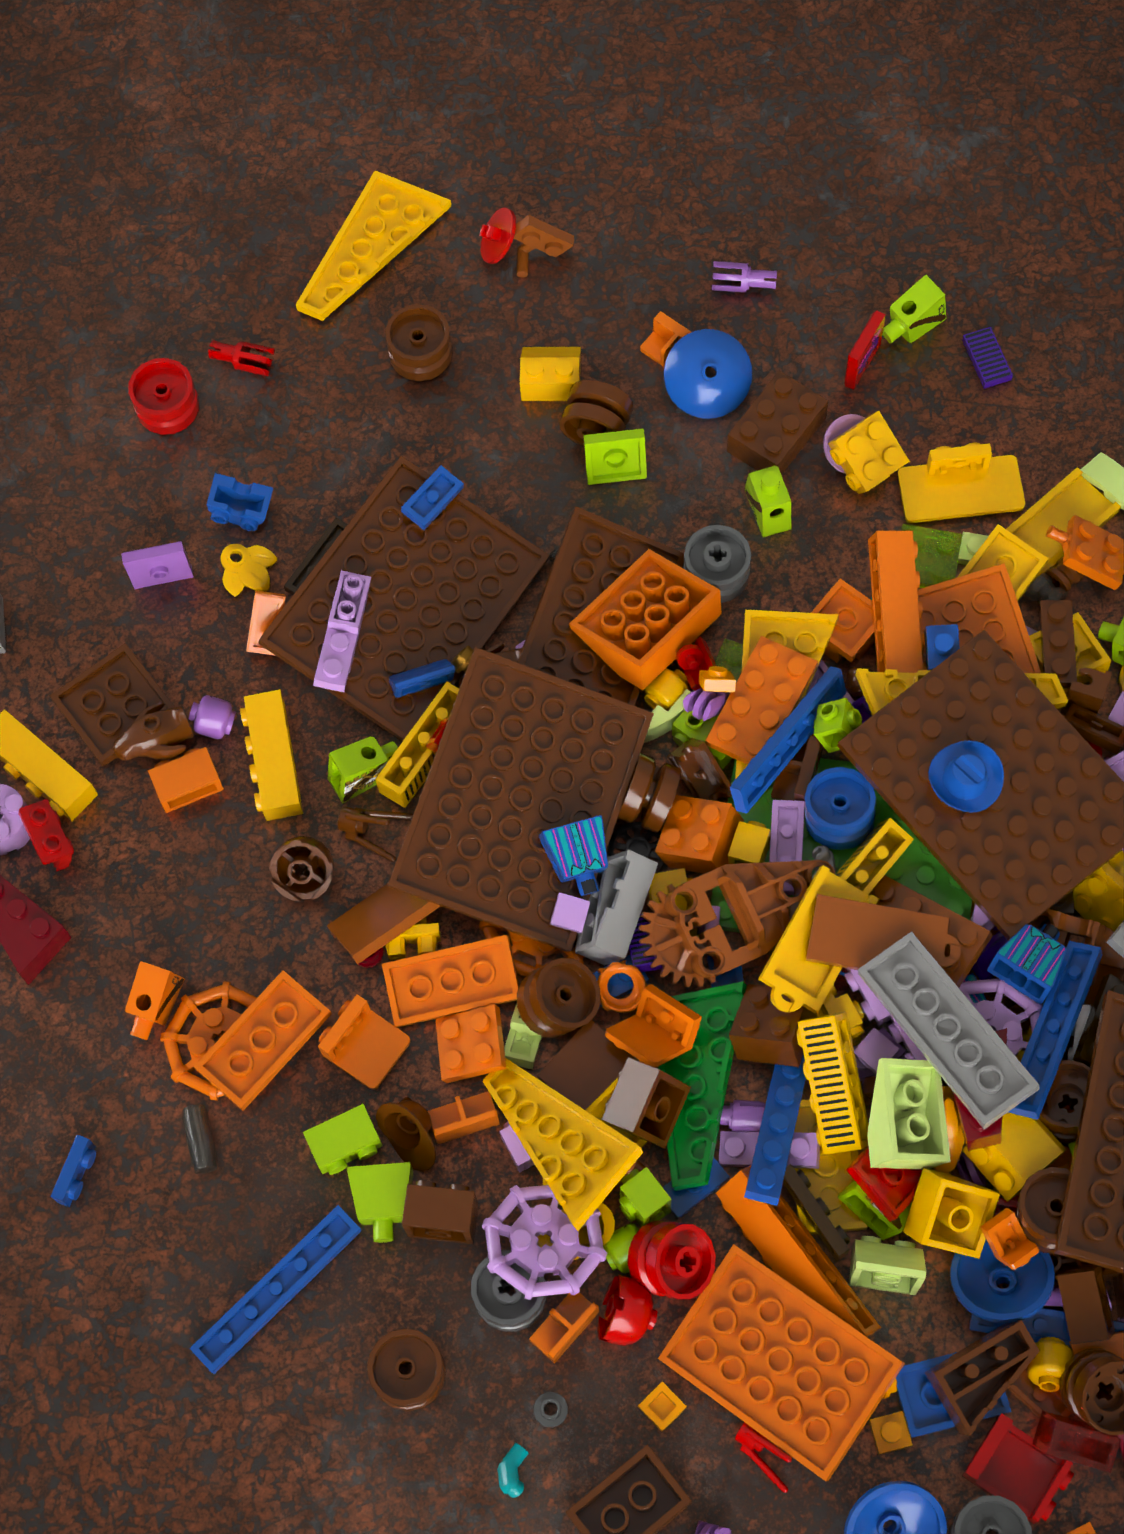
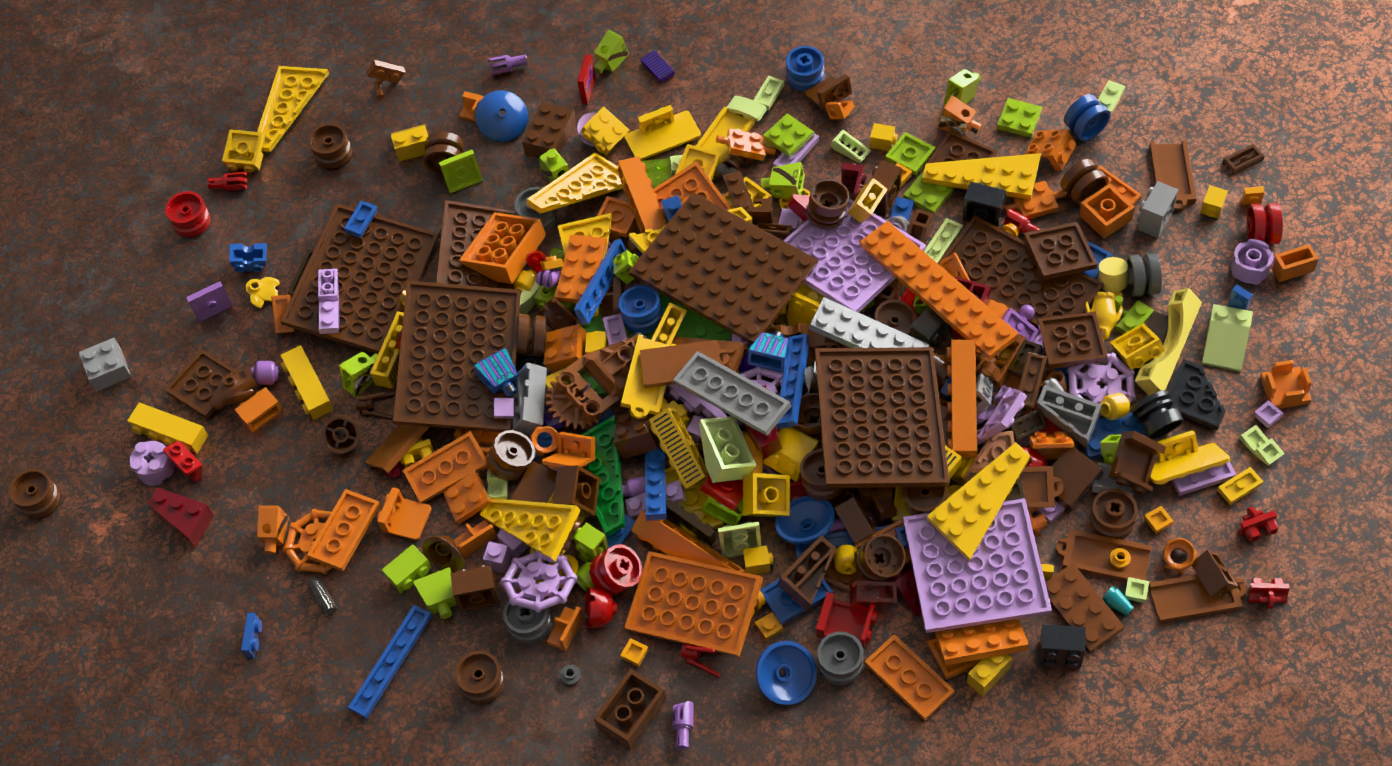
camera: 15 degrees left, 10 degrees down
blue slope [389,659,455,698] -> none
red piece [479,207,516,264] -> none
teal arm [497,1442,529,1498] -> none
blue hat [928,740,1004,813] -> none
orange bracket [980,1208,1039,1270] -> none
none -> yellow plate [222,129,265,173]
none -> lavender brick [483,542,511,574]
none -> yellow wing [526,152,623,214]
none -> yellow brick [743,545,774,575]

